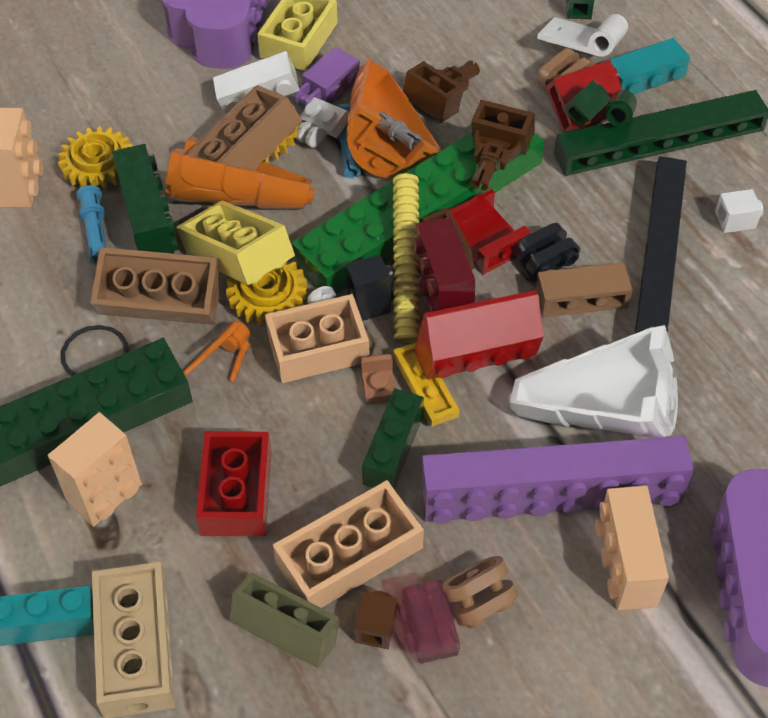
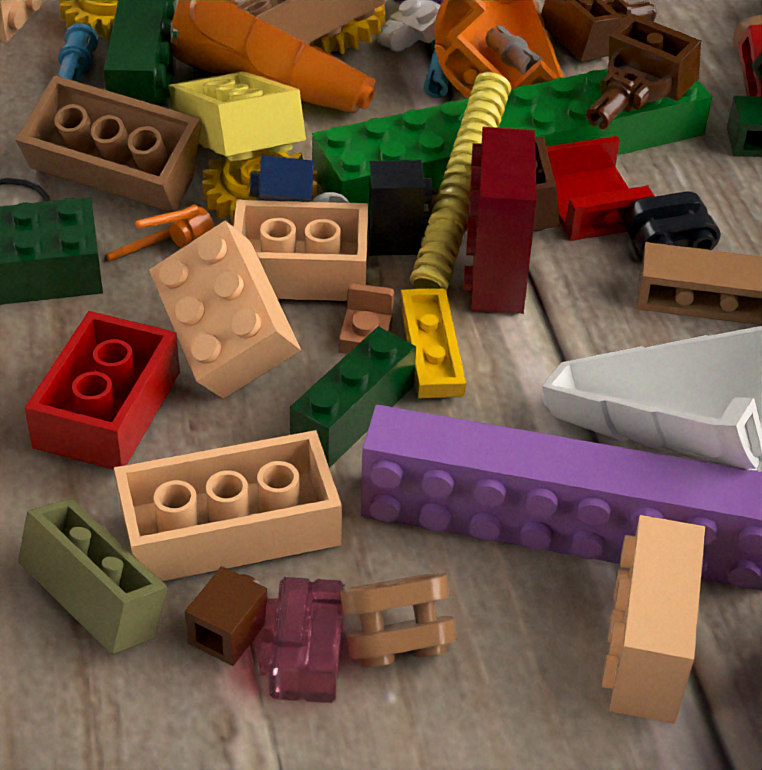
camera: 15 degrees right, 10 degrees down
slope [414,290,544,380] -> none
none -> light nougat brick [149,220,301,399]
none -> dark blue brick [248,155,314,202]

